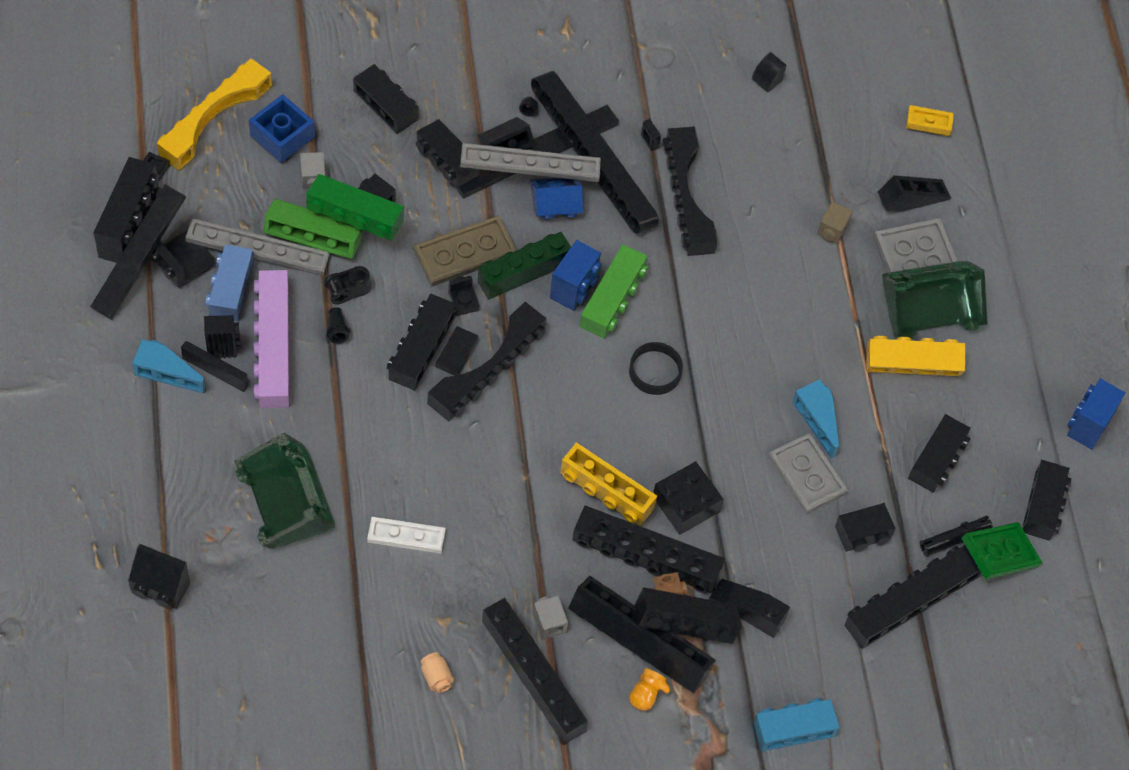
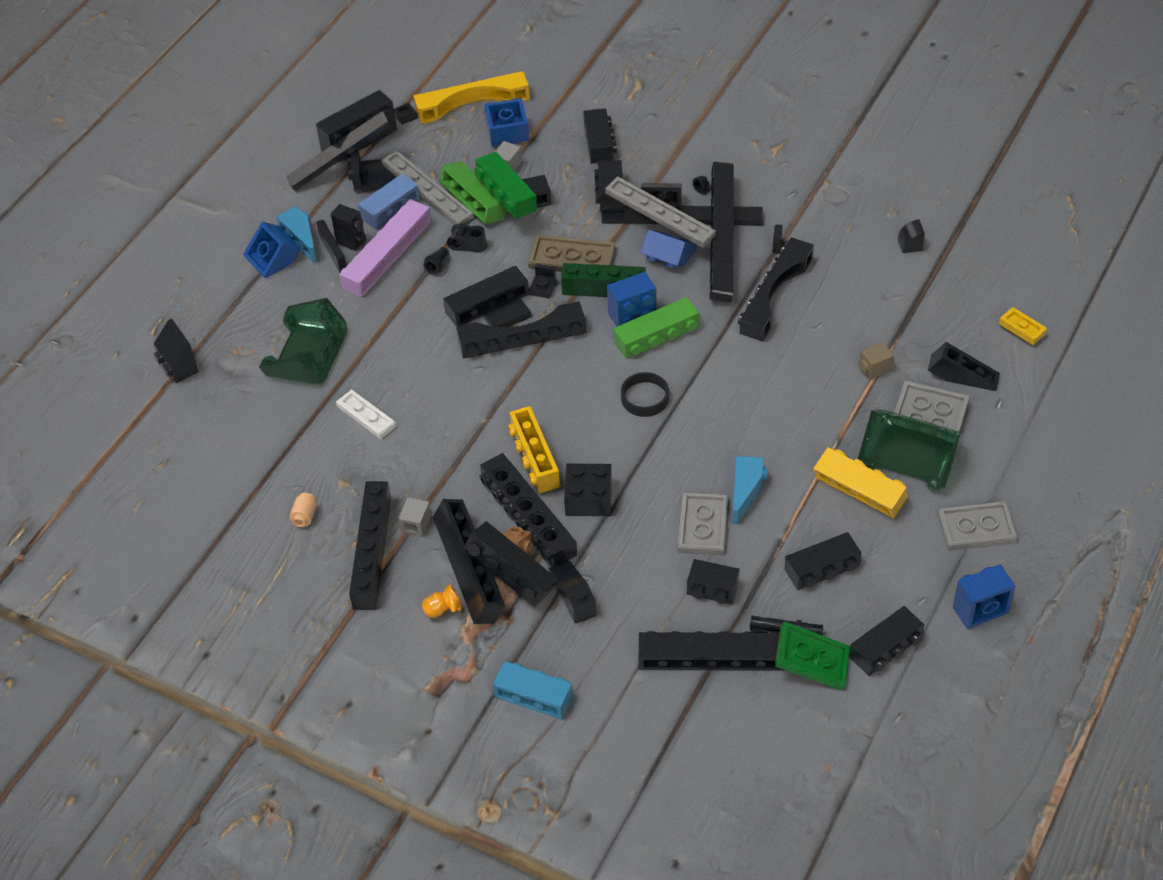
camera: 45 degrees right, 10 degrees down
none -> blue slope [243,222,301,278]
none -> light grey tile [937,501,1018,550]

